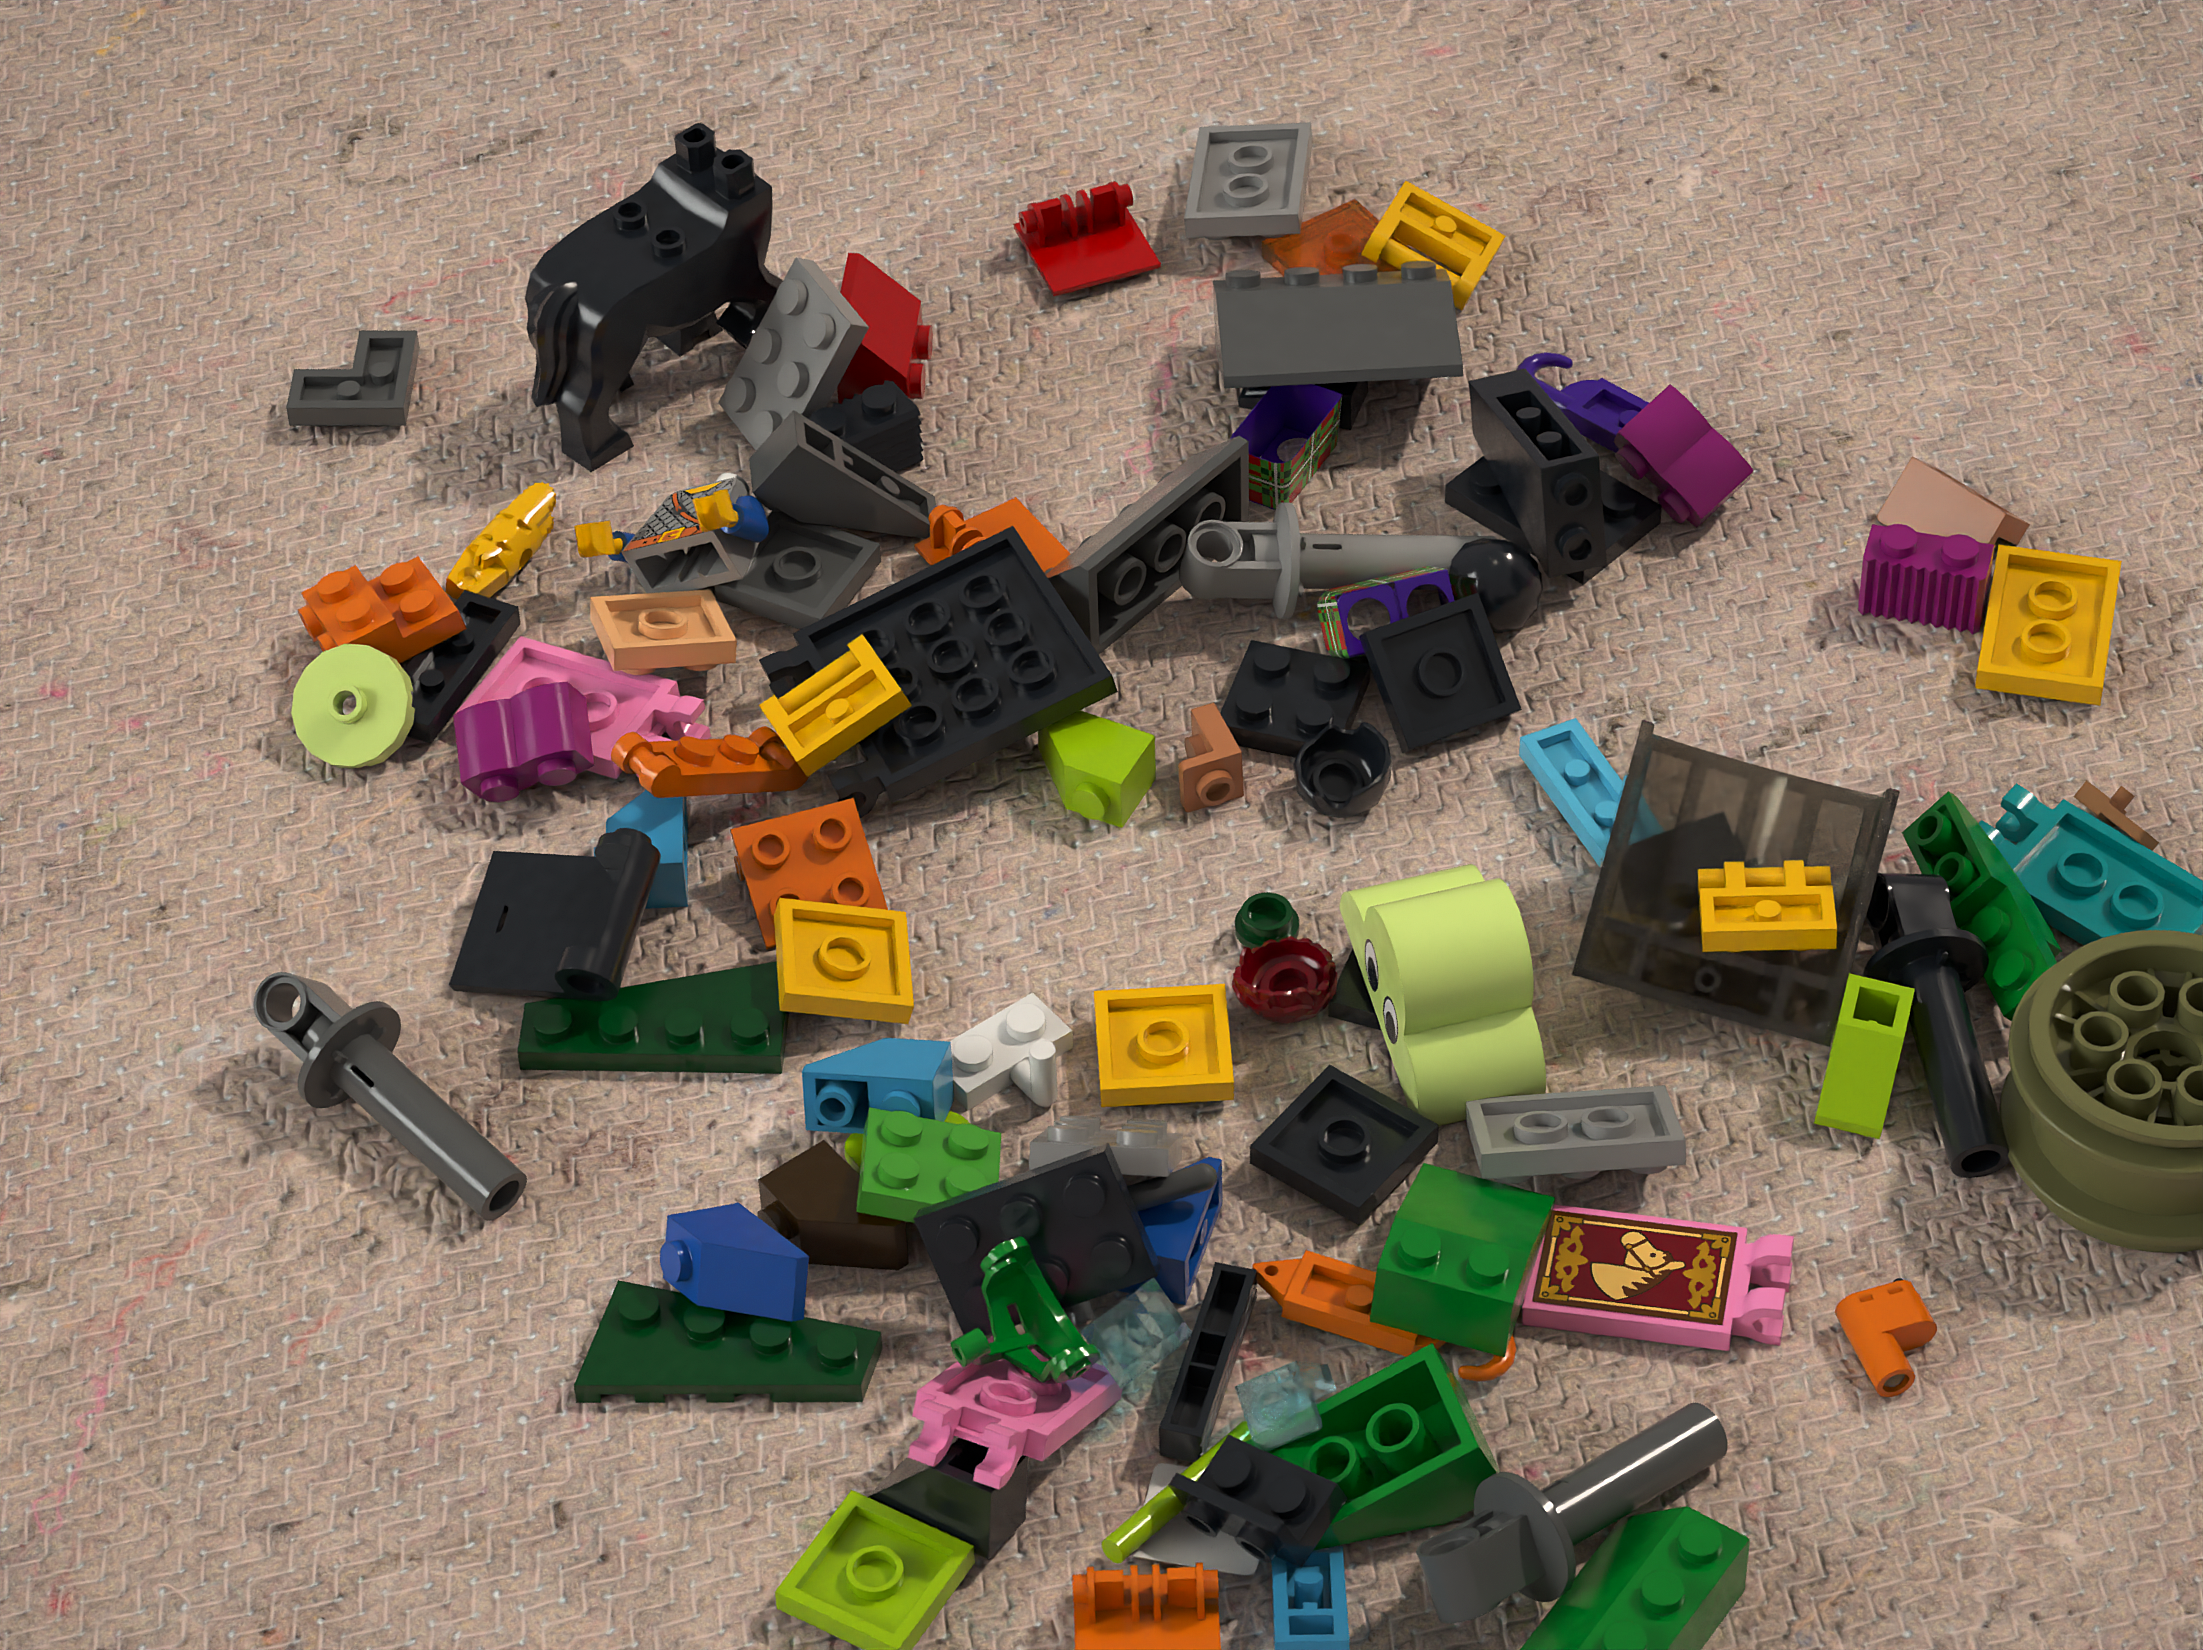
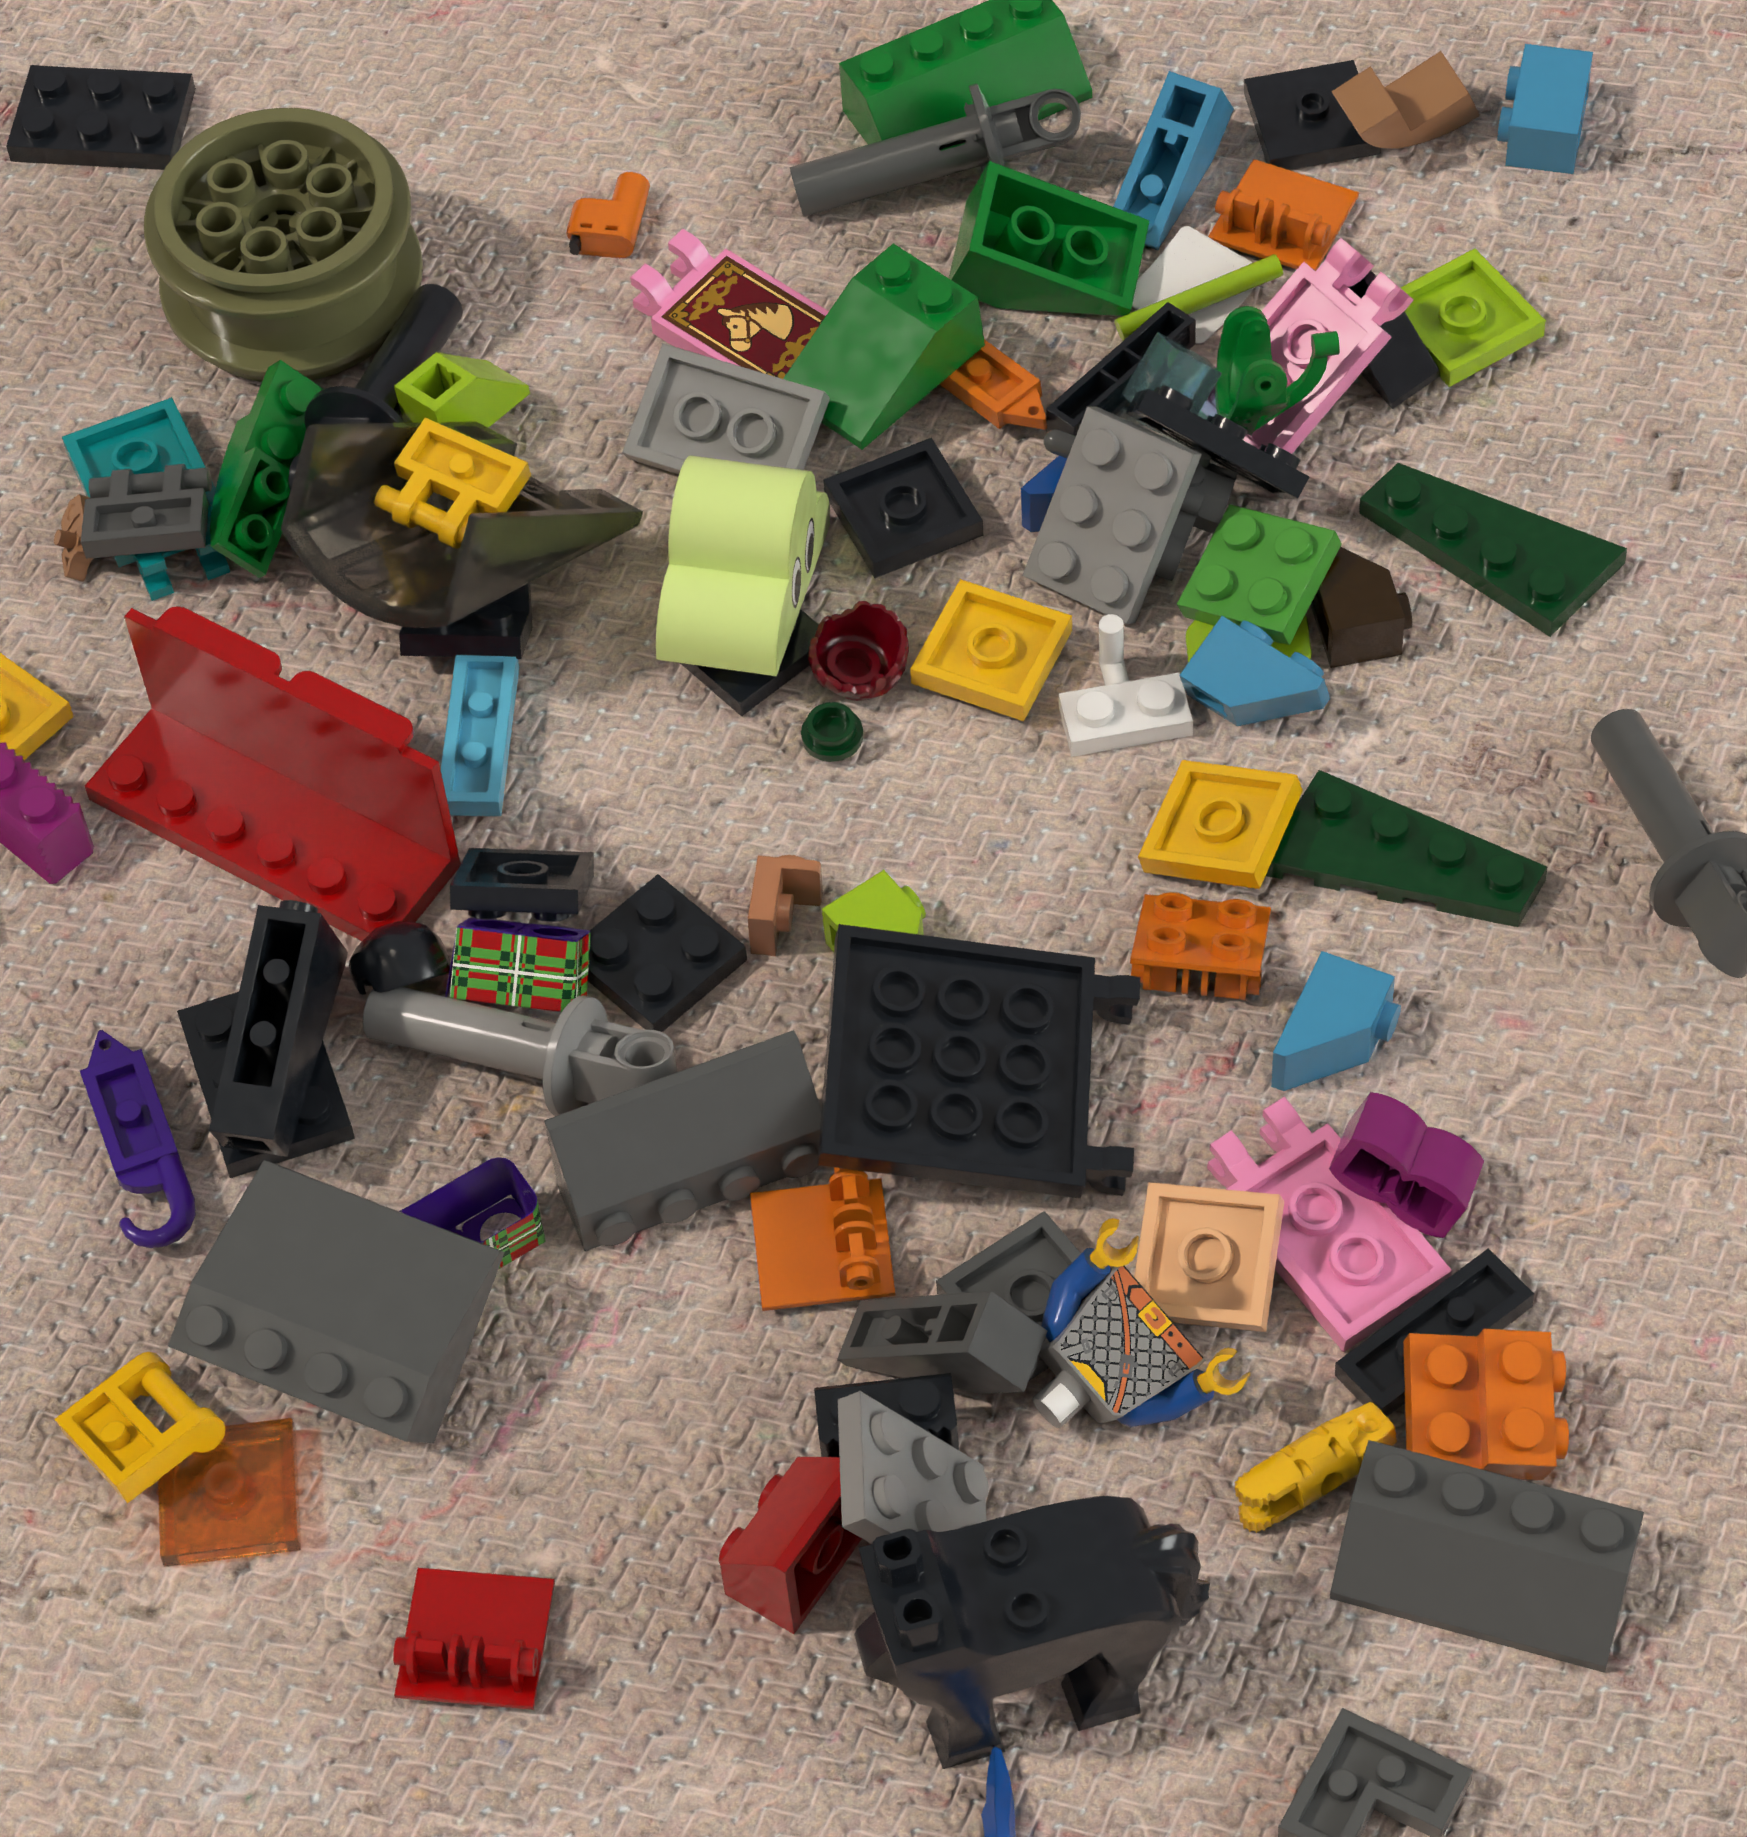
camera: 150 degrees left, 10 degrees up
yellowish green plate [291,644,415,769] -> none
black door [449,828,661,1001] -> none
orange plate [611,726,810,798] -> none
blue slope [660,1203,809,1322] -> none
yellow plate [759,634,912,777] -> none
black bracket [1168,1435,1348,1568] -> none
light grey plate [1184,122,1313,240] -> none
clear light blue bracket [1234,1361,1337,1451] -> none
black hair [1293,722,1392,818] -> none
magenta brick [1614,384,1754,528] -> none
none -> dark grey plate [81,464,212,559]
none -> red piece [85,606,461,941]
none -> dark grey slope [1330,1440,1644,1673]

